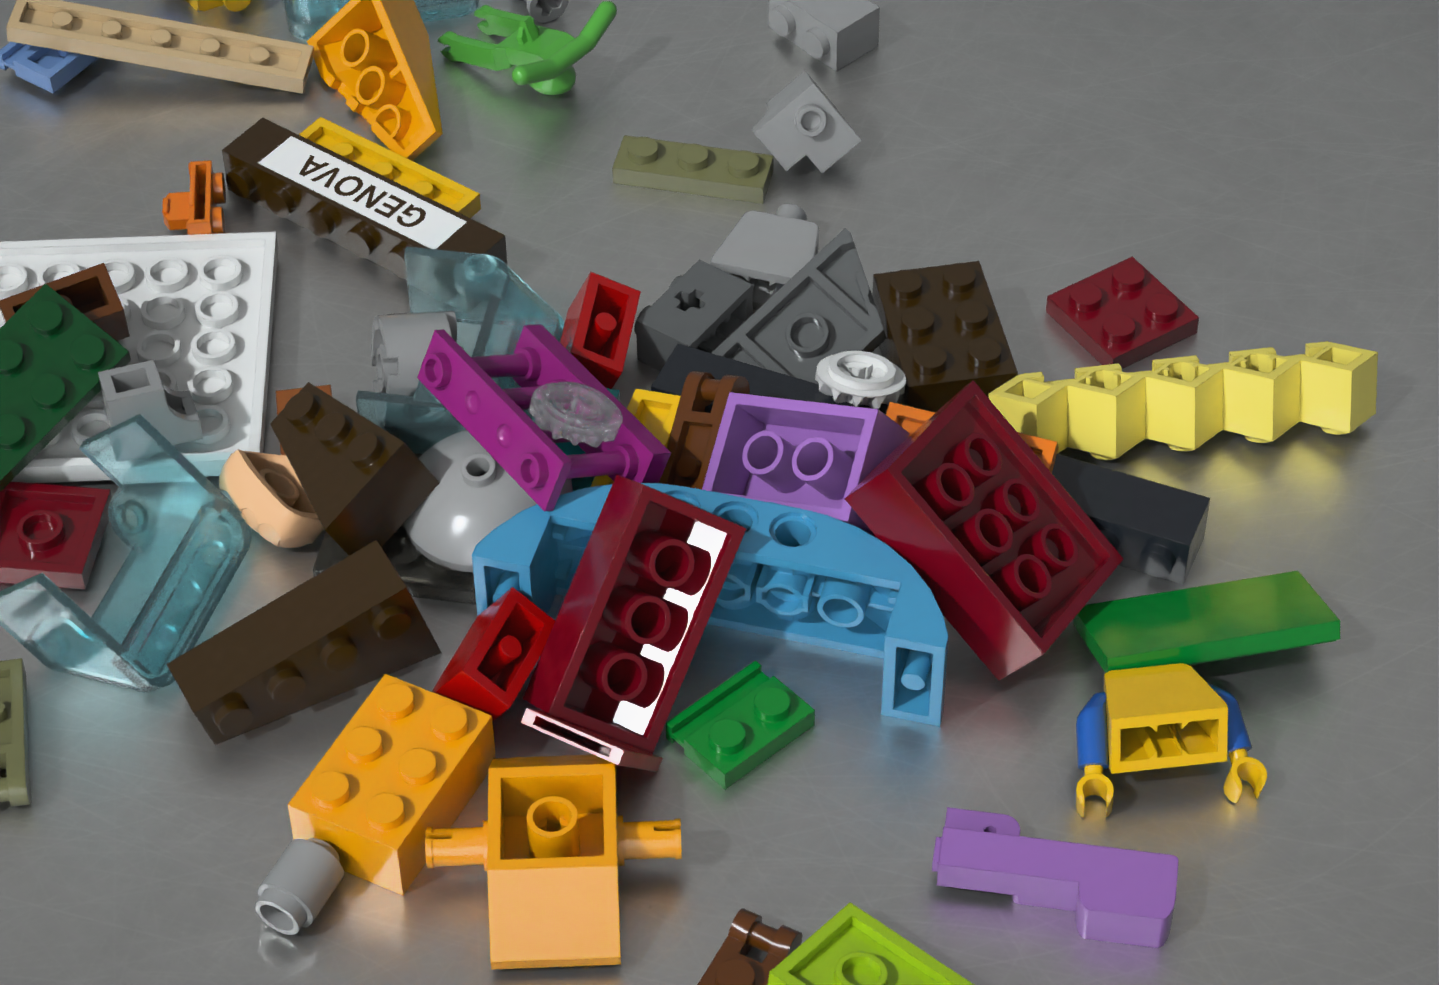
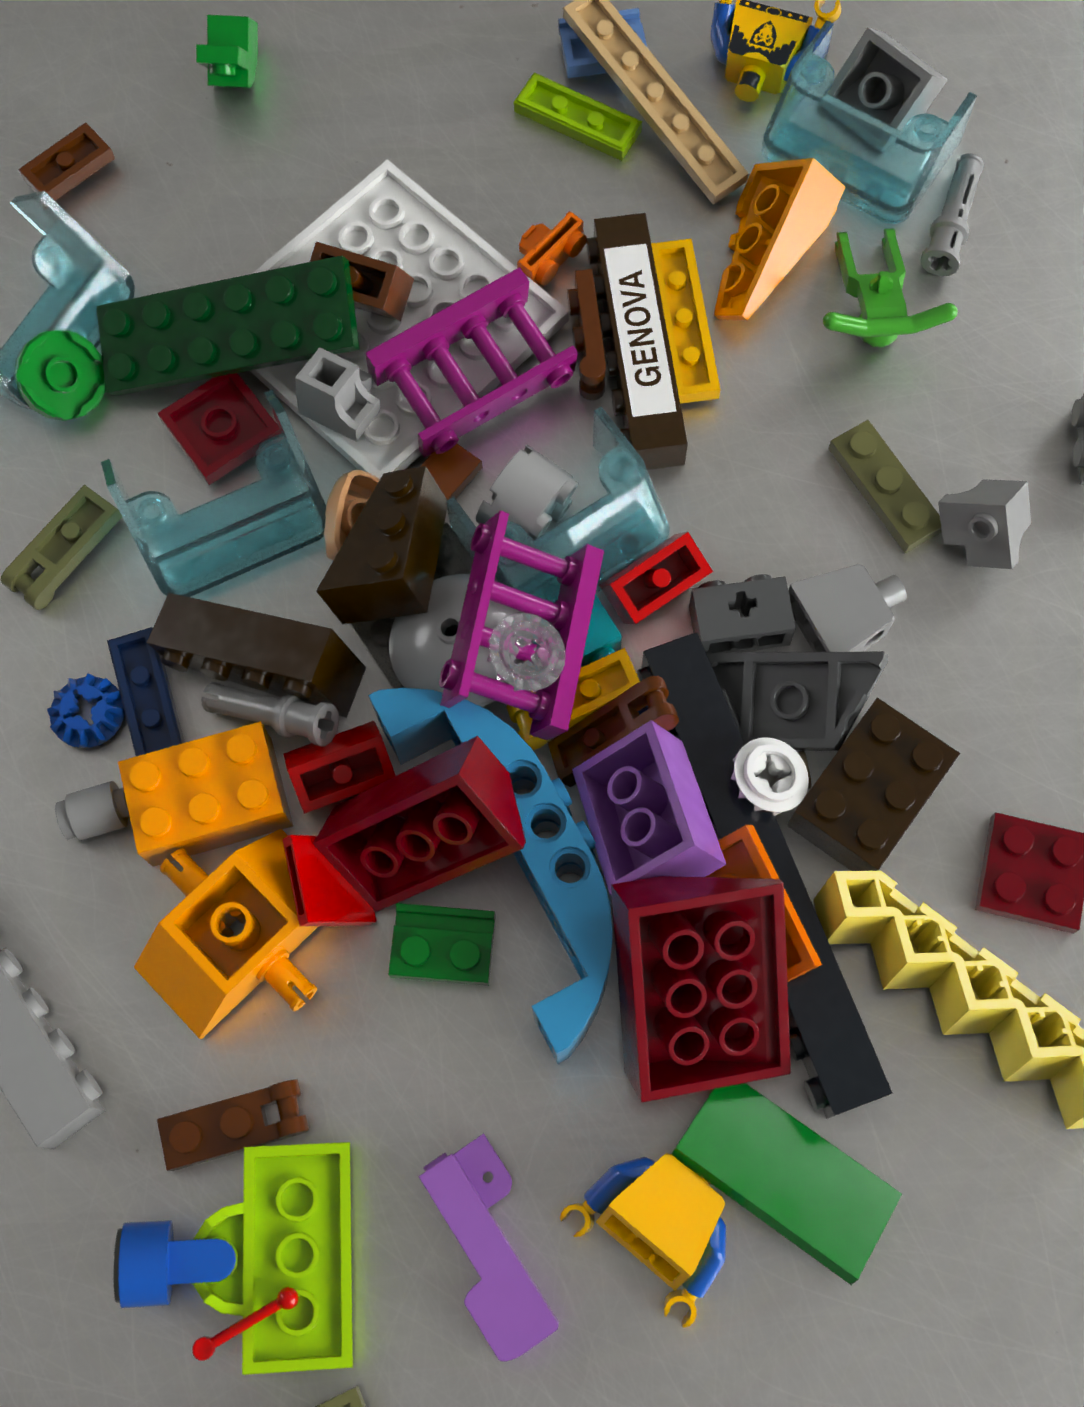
camera: 50 degrees right, 25 degrees up
none -> blue gear [47,673,125,748]
none -> dark blue tile [107,627,185,756]
none -> light grey pin [201,682,339,746]
none -> magenta fence [365,267,578,458]
none -> lime tile [514,72,642,161]
none -> reddish brown plate [567,269,606,401]

